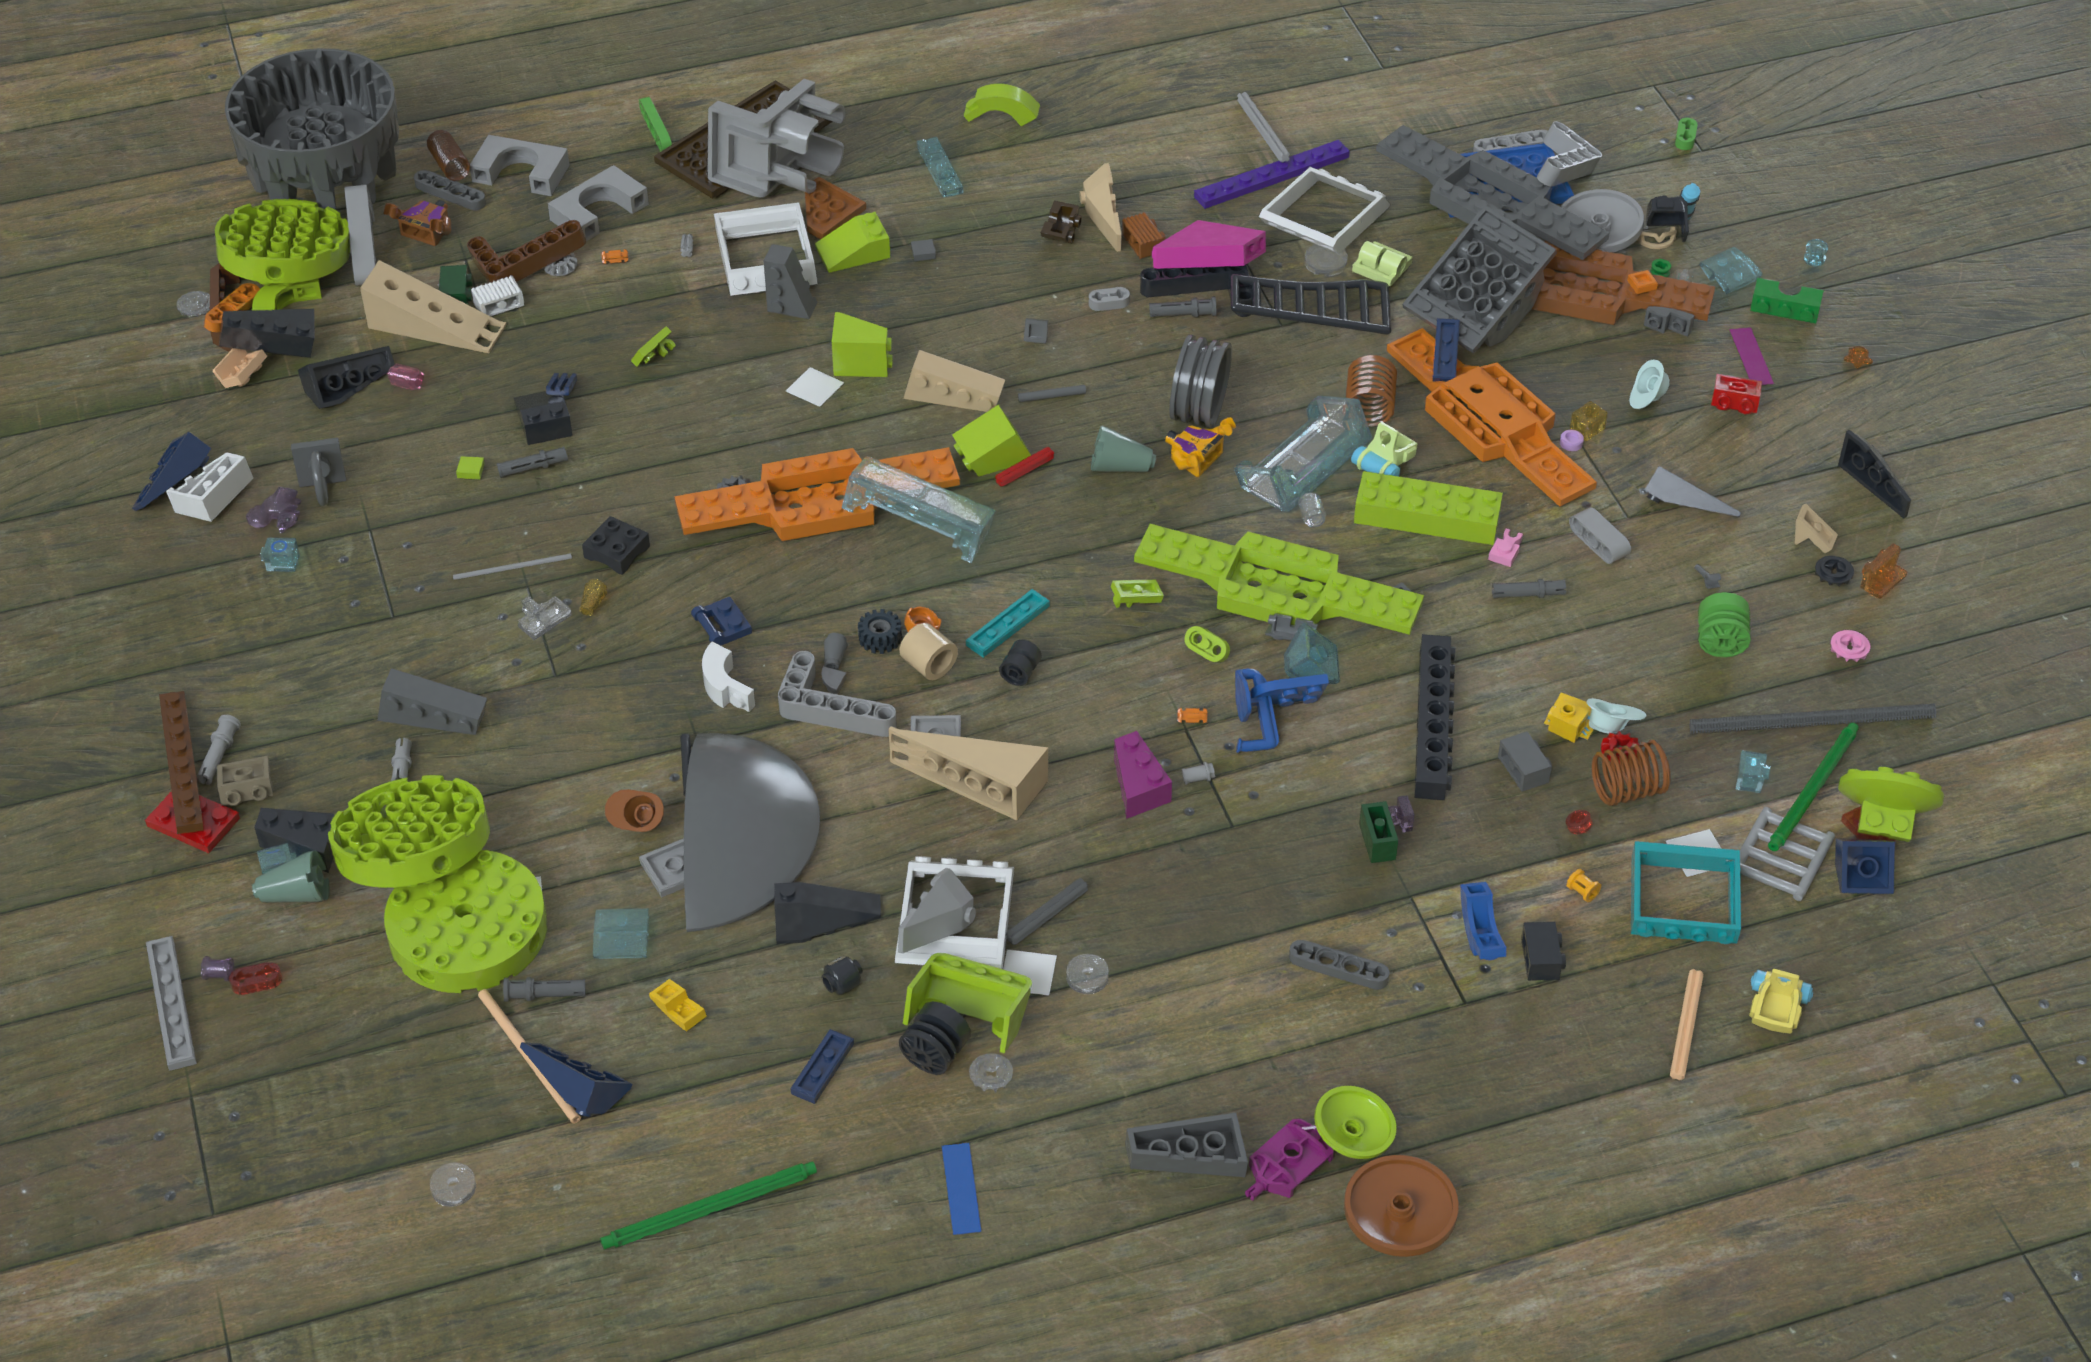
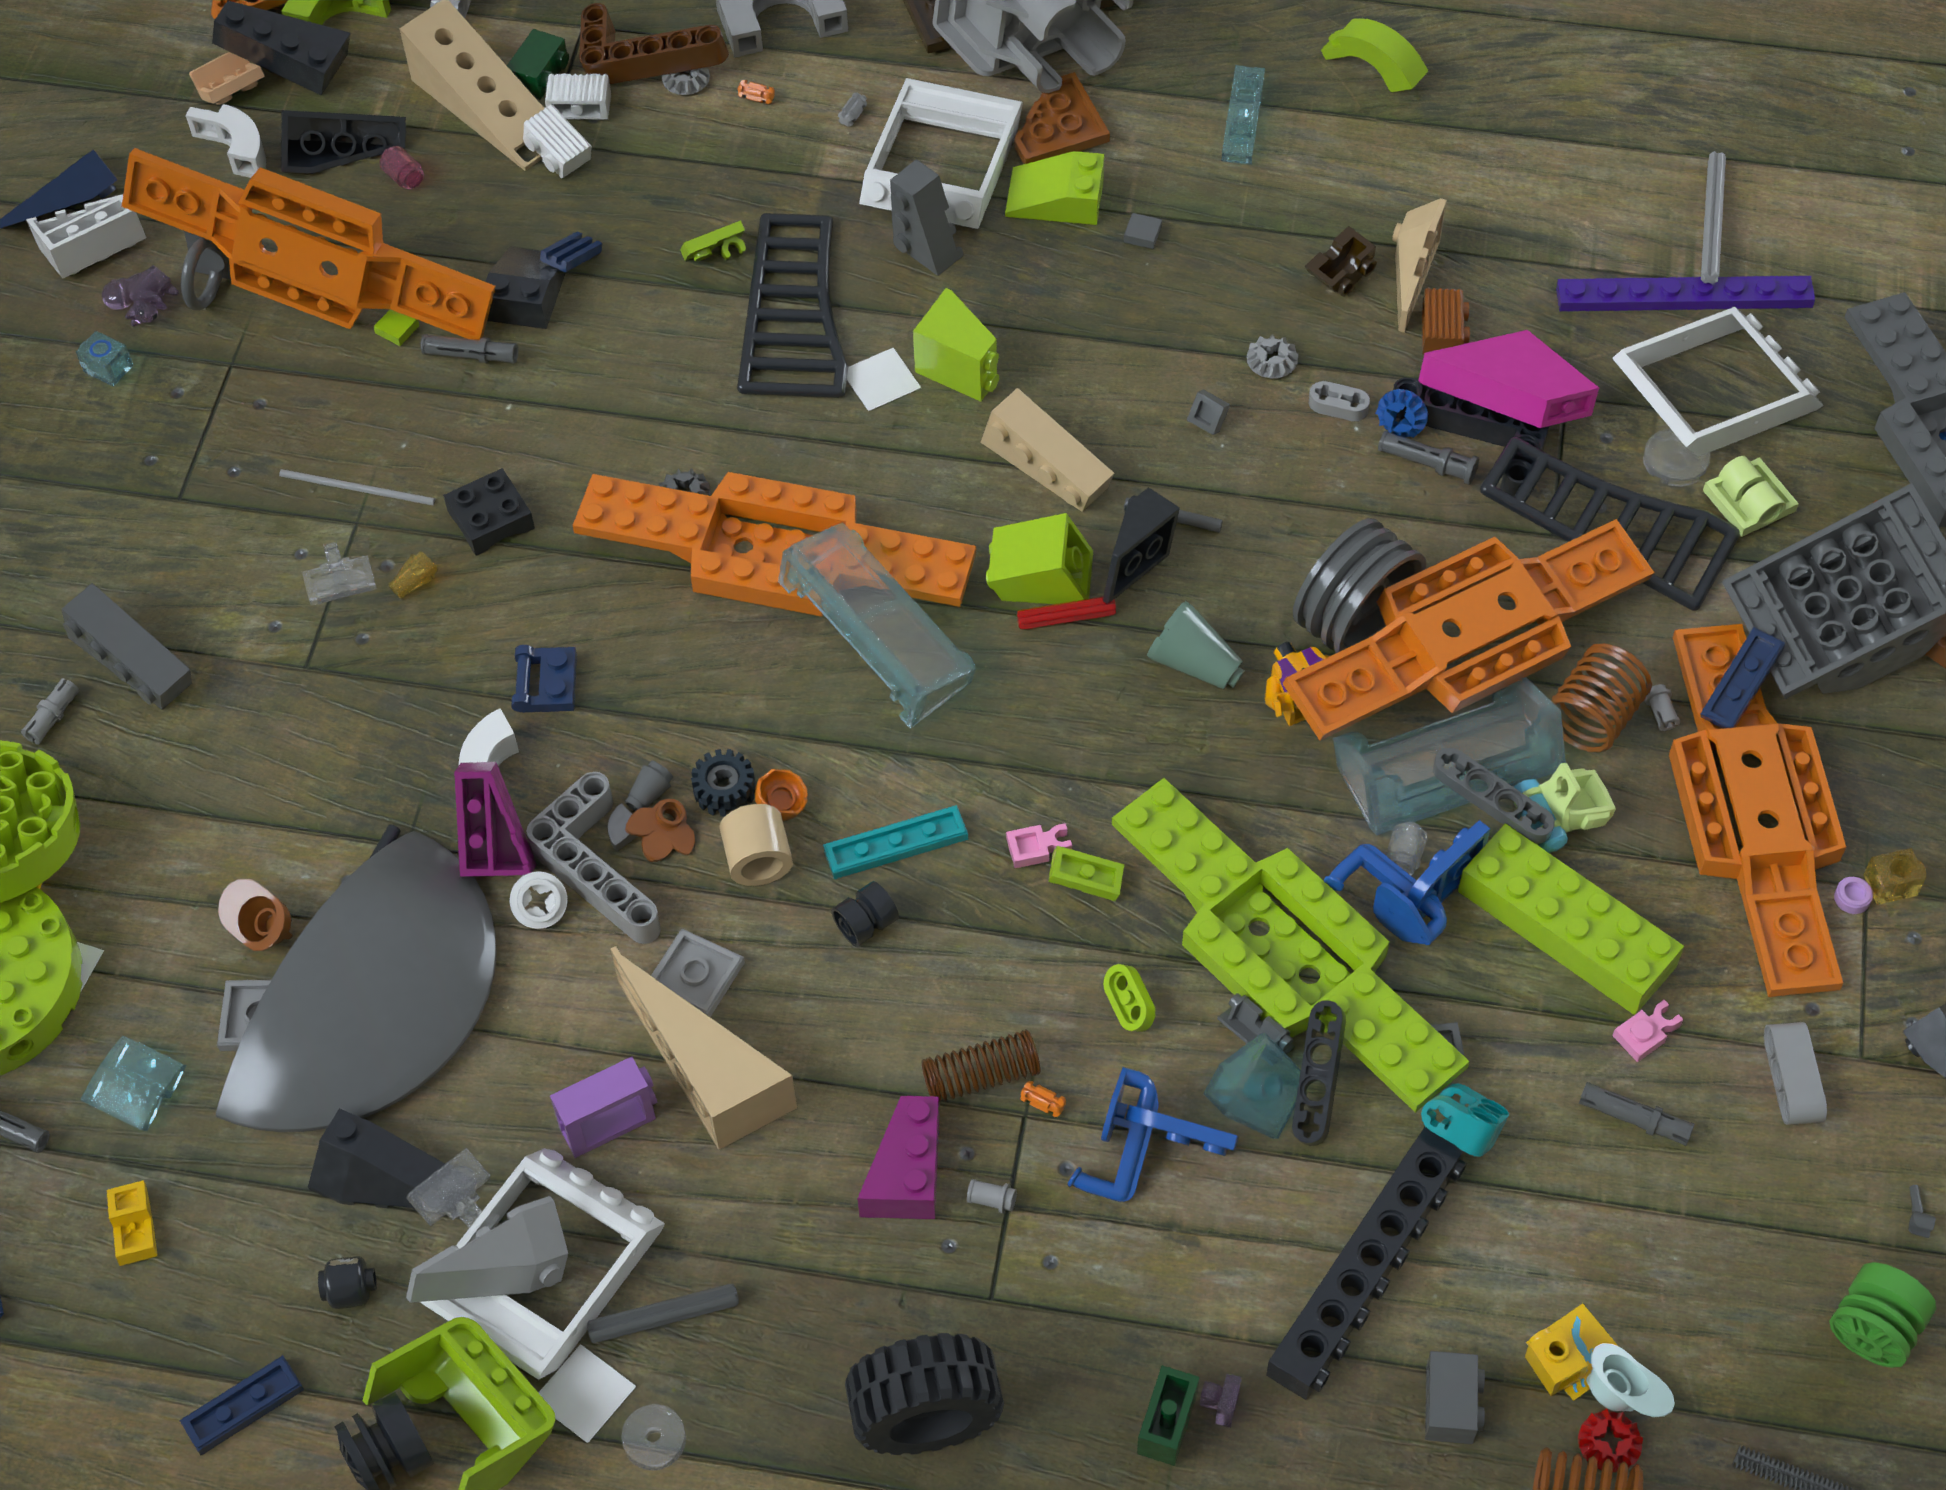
camera: 30 degrees right, 10 degrees up
none -> orange piece [121,148,495,340]
none -> white arch [186,104,266,178]
none -> clear hinge [406,1148,491,1228]
none -> magenta wedge [454,762,537,876]
none -> white gear [509,871,567,929]
none -> white brick [523,104,592,178]
none -> medium lavender window [550,1057,658,1158]
none -> dark orange plate [625,799,695,862]
none -> black bar [737,213,848,398]
none -> black tyre [845,1333,1004,1455]
none -> reddish brown piece [921,1029,1041,1104]
none -> bright pink plate [1006,823,1072,869]
none -> black slope [1103,487,1180,605]
none -> light grey gear [1247,334,1298,378]
none -> orange piece [1282,519,1655,741]
none -> black beam [1292,1000,1346,1146]
none -> blue plate [1324,820,1490,945]
none -> blue gear [1375,389,1428,438]
none -> teal piece [1421,1083,1510,1157]
none -> dark grey beam [1433,748,1555,844]
none -> light grey pin [1645,684,1680,731]

